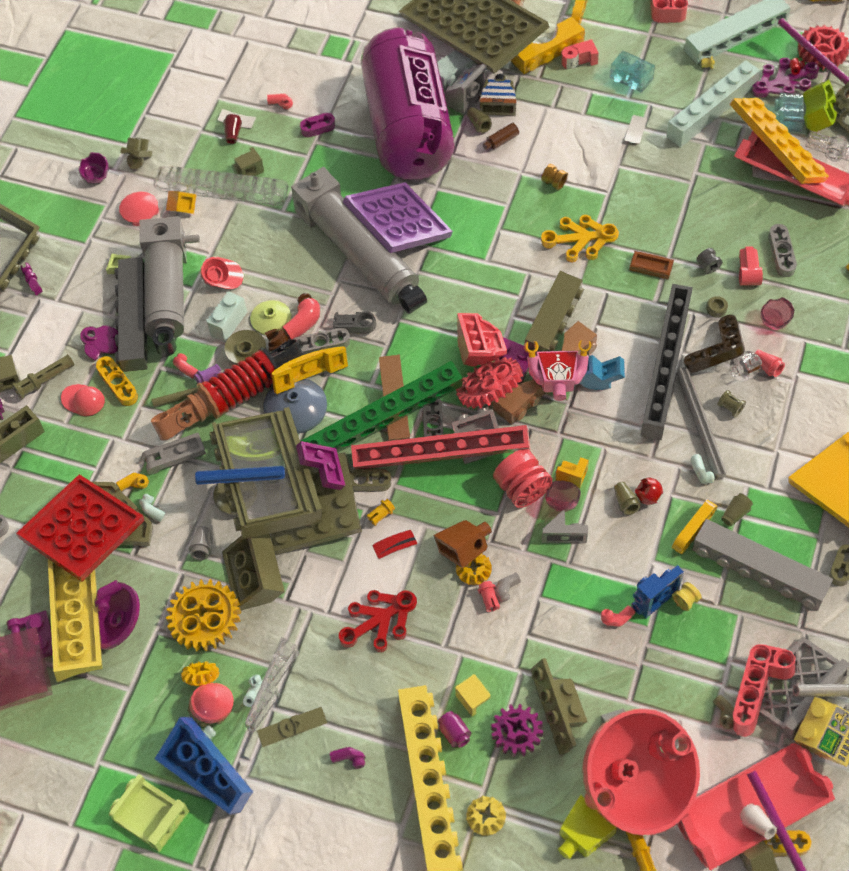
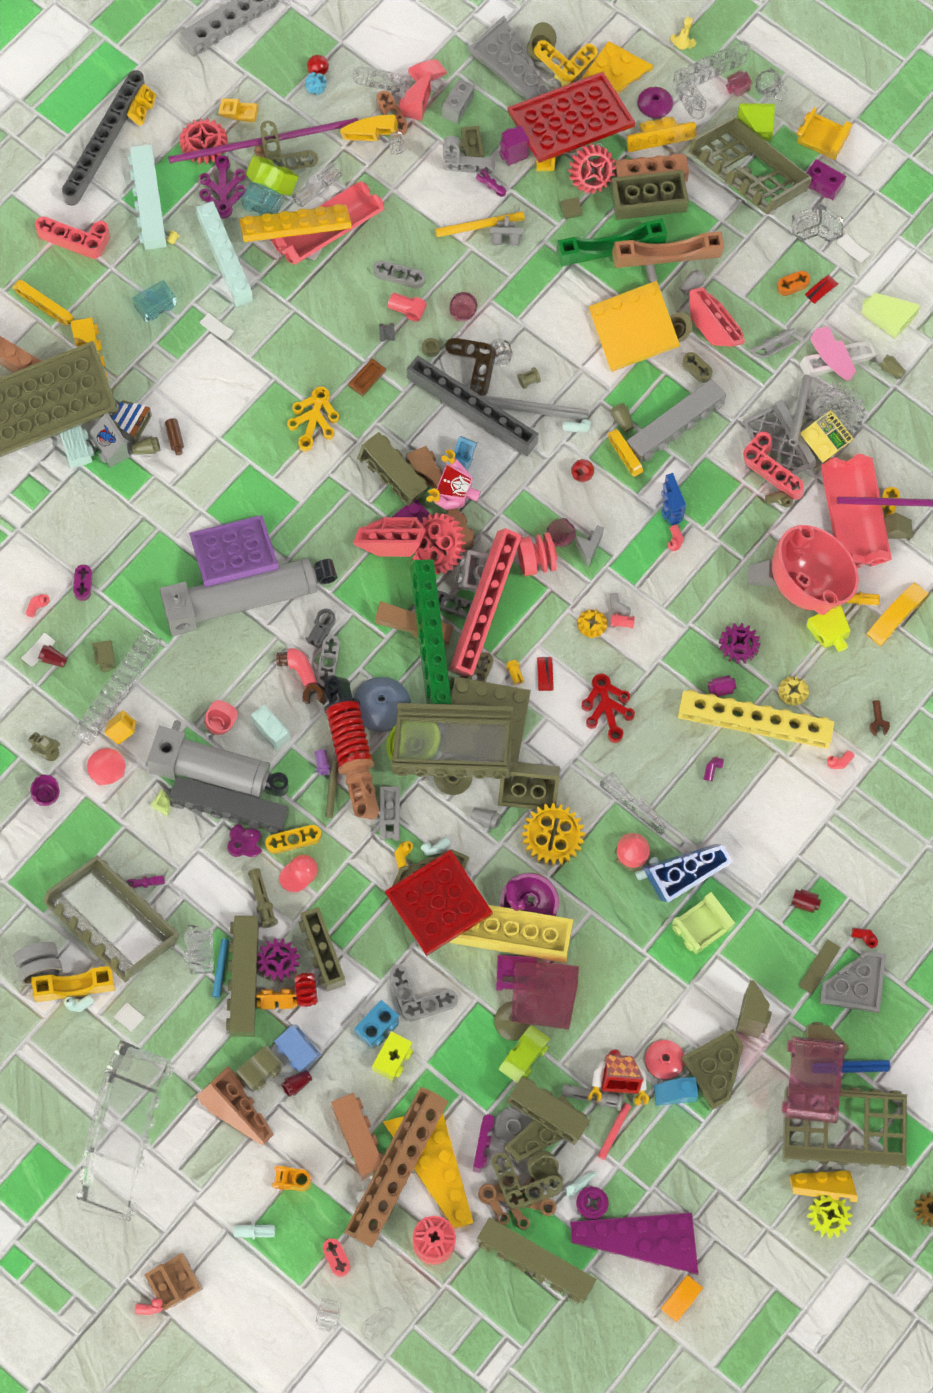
camera: 75 degrees left, 10 degrees up
coral arm [173,353,198,379] -> none
yellow gear [181,661,219,686] -> none
blue axle [195,466,285,485] -> none
olive dish [224,330,266,365] -> none
light aqua arm [243,675,265,707] -> none
yellowish green dish [250,300,292,335] -> none
olive piece [257,707,327,747] -> none
yellow slope [272,346,348,394] -> none
magenta plate [296,441,346,490] -> none
magenta piece [360,27,455,180] -> none
dark orange torso [433,520,492,568] -> none
light yellow panel [455,674,491,717] -> none
olive bracket [531,658,587,755] -> none
pearl gold wheel [541,164,568,190] -> none
yellow panel [555,457,589,488] -> none
coral leg [562,39,599,69] -> none
olive cone [614,482,640,515] -> none
light yellow wheel [672,582,702,611] -> none
white cone [740,804,777,839] -> none
coral cone [752,350,785,377] -> none
red arm [789,58,805,75] -> none

